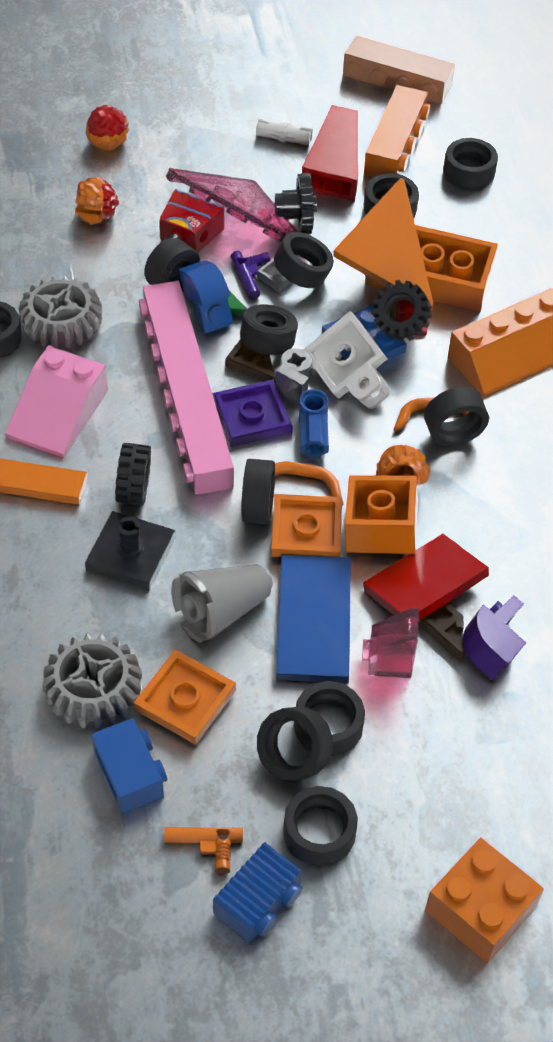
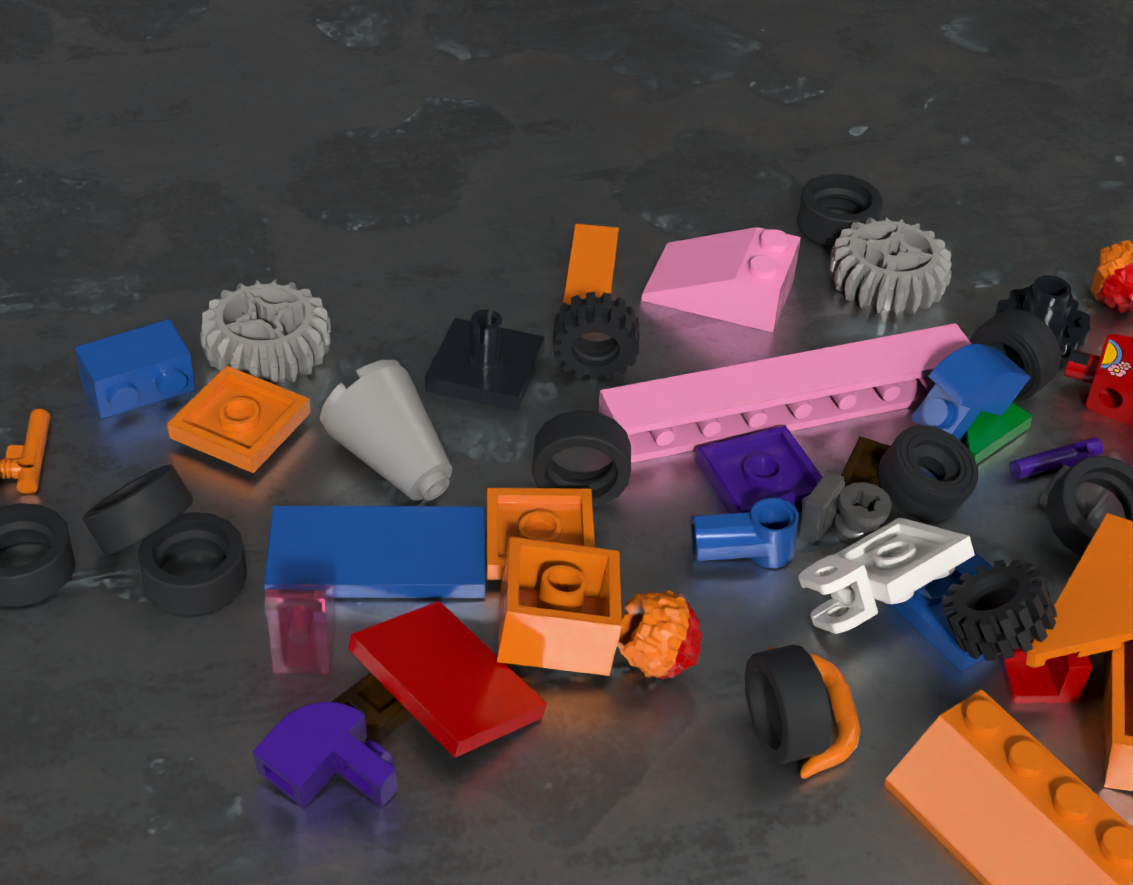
camera: 85 degrees right, 10 degrees down
orange animal [275,461,344,506] -> none
none -> black plant [994,275,1091,358]

